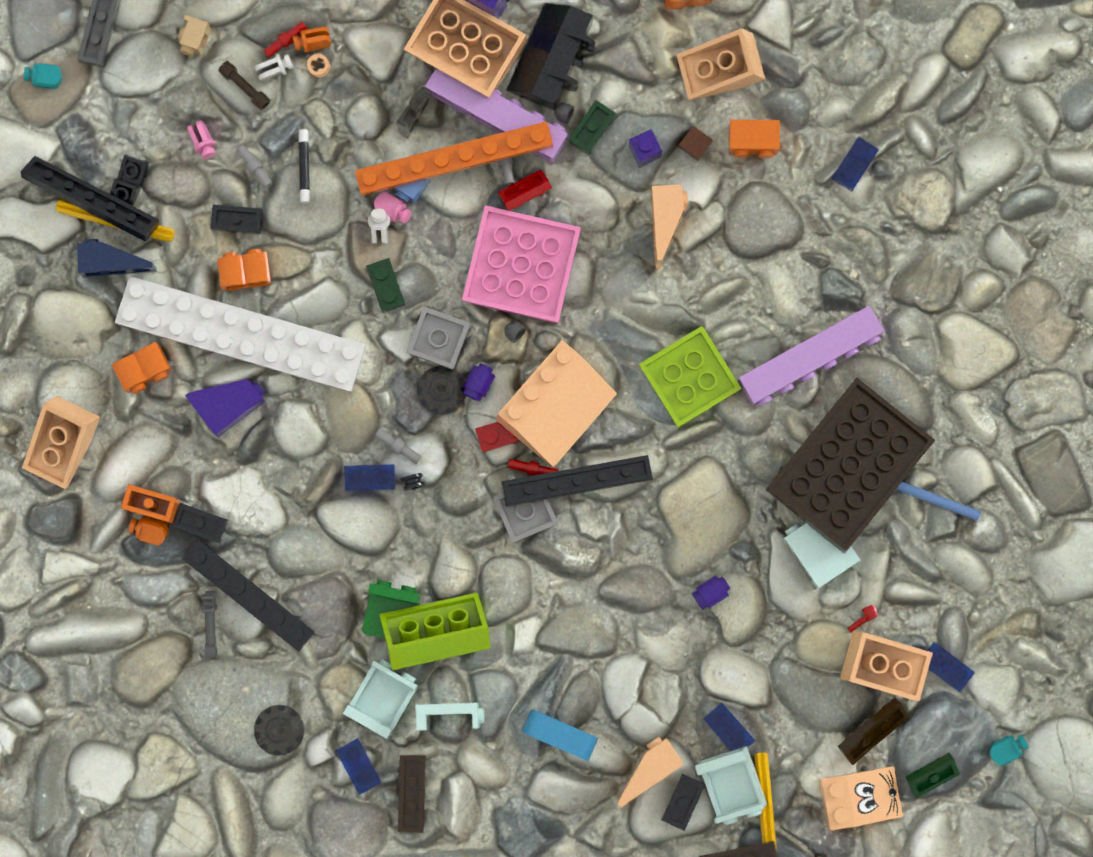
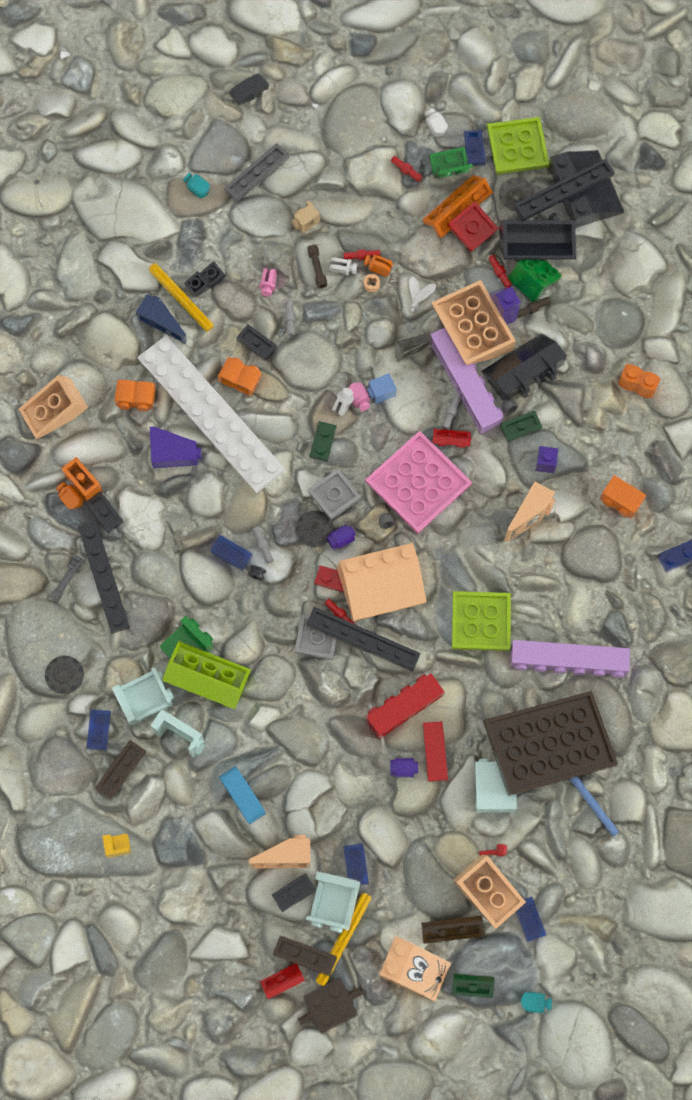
camera: 25 degrees right, 10 degrees down
black plate [20,156,159,242] -> none
black bar [299,129,310,204] -> none
orange plate [355,121,553,196] -> none
light nougat slope [676,28,765,101] -> none
reddish brown tile [678,126,713,161] -> none
none -> red brick [366,673,445,739]
none -> white piece [409,277,436,313]
none -> red tile [423,721,448,782]

